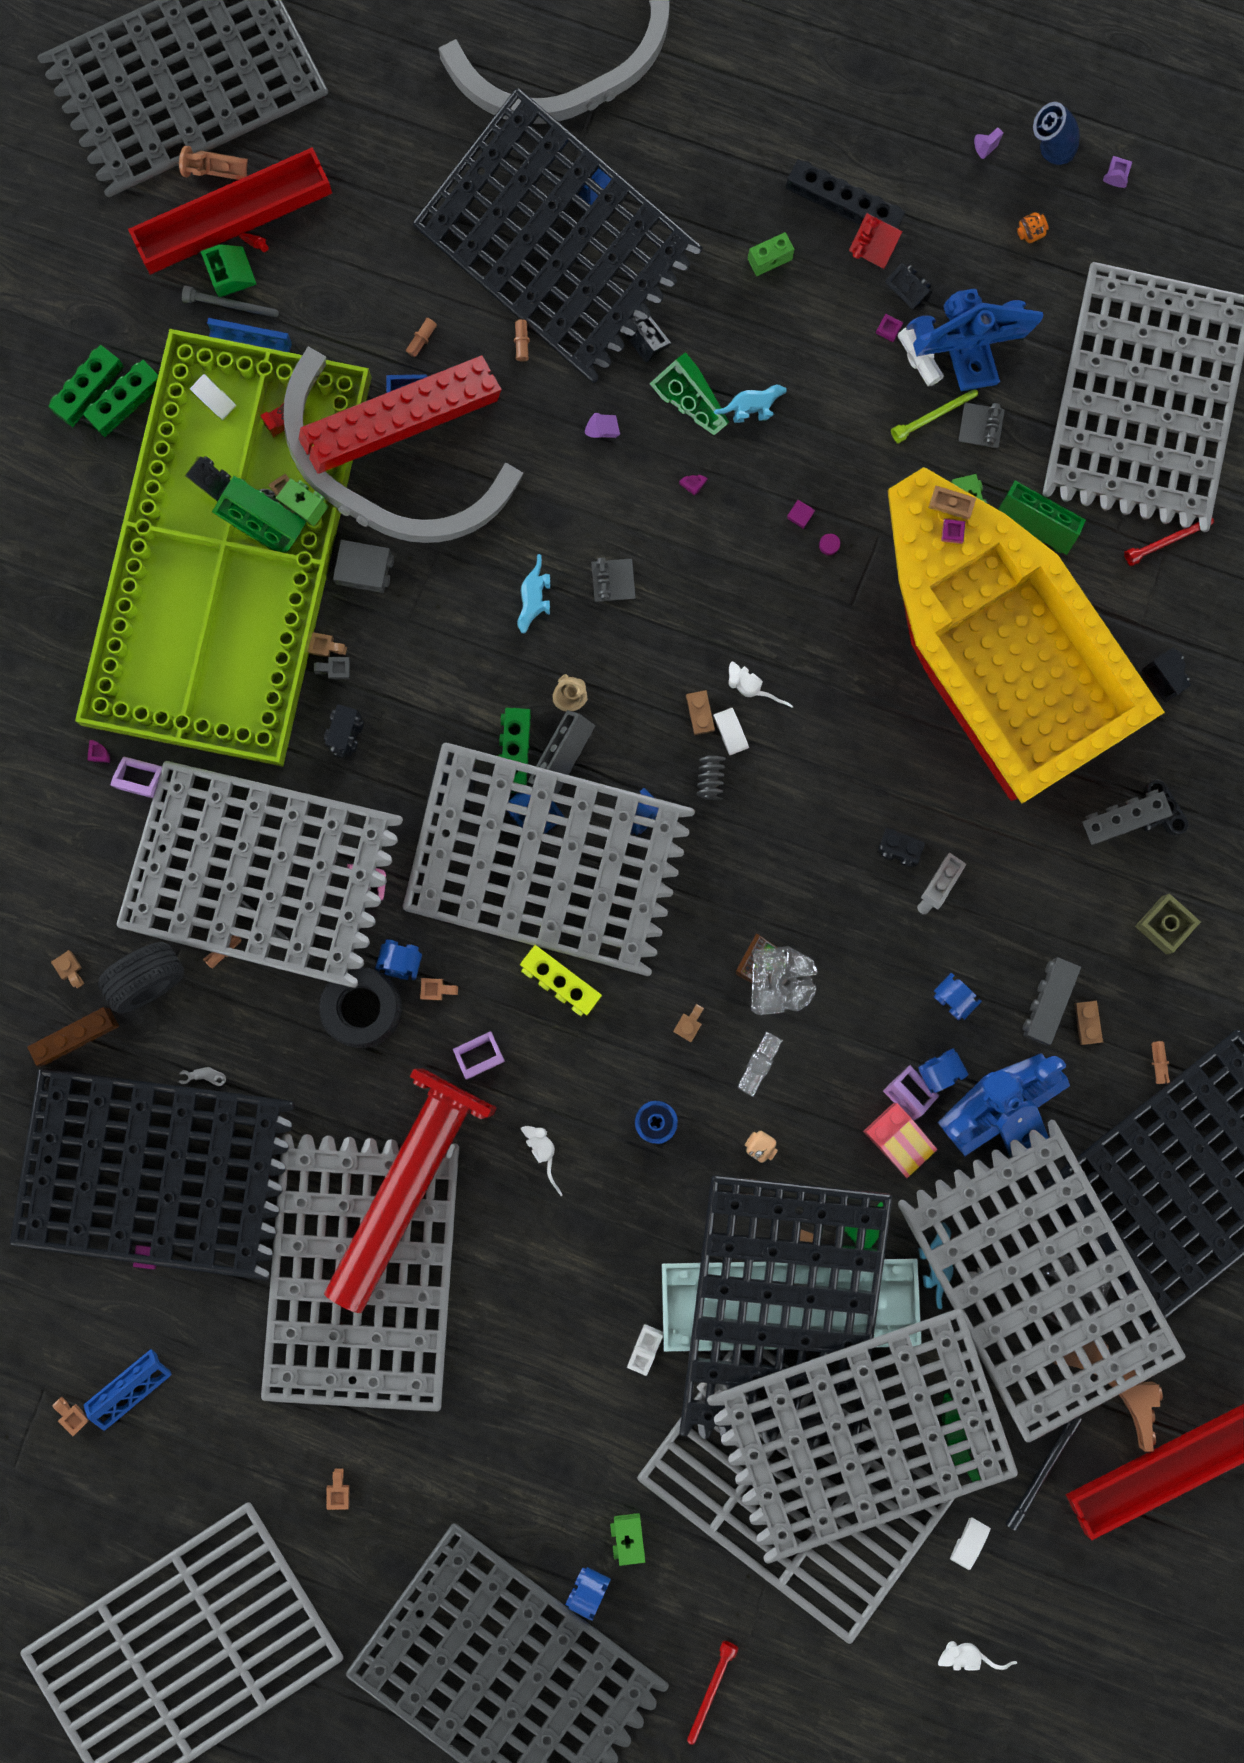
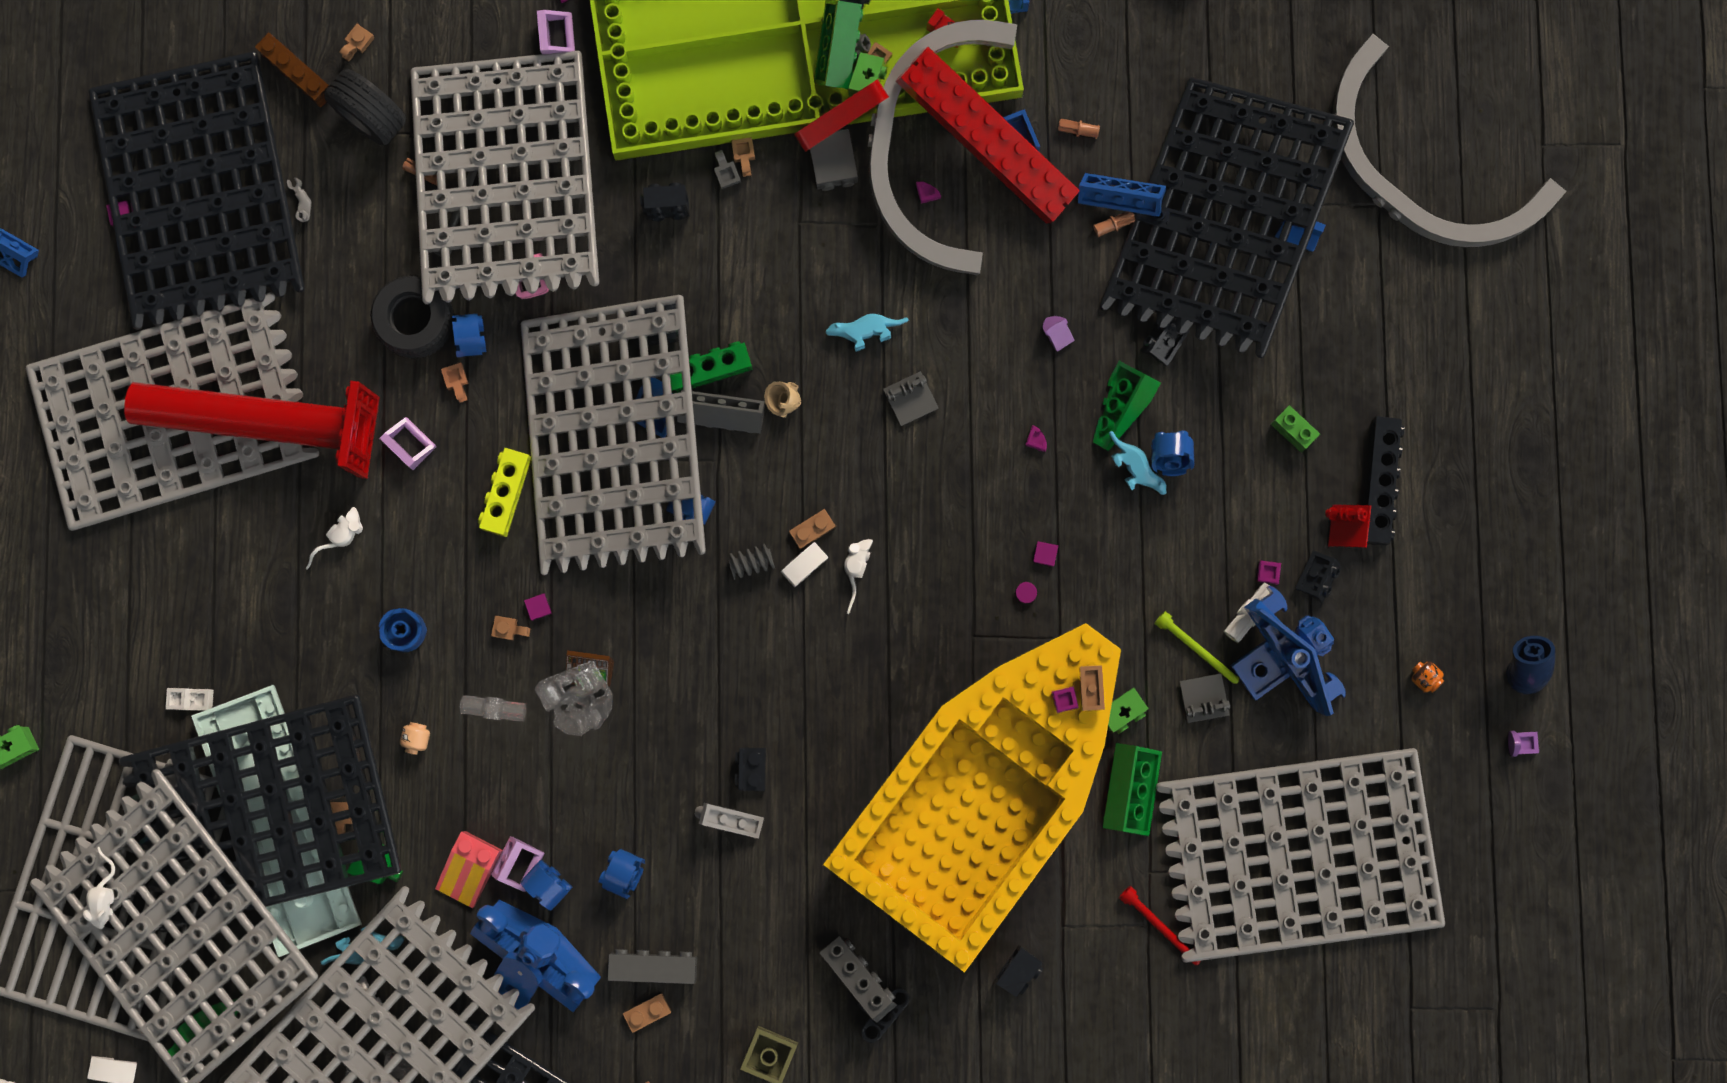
camera: 75 degrees right, 0 degrees up
medium lavender tile [974,127,1003,159] -> none
none -> white animal [83,847,115,929]
none -> magenta tile [524,593,552,621]
none -> red beam [794,79,889,152]
none -> magenta tile [916,182,941,204]
none -> blue fence [1078,173,1166,217]
none -> blue brick [1151,431,1194,476]

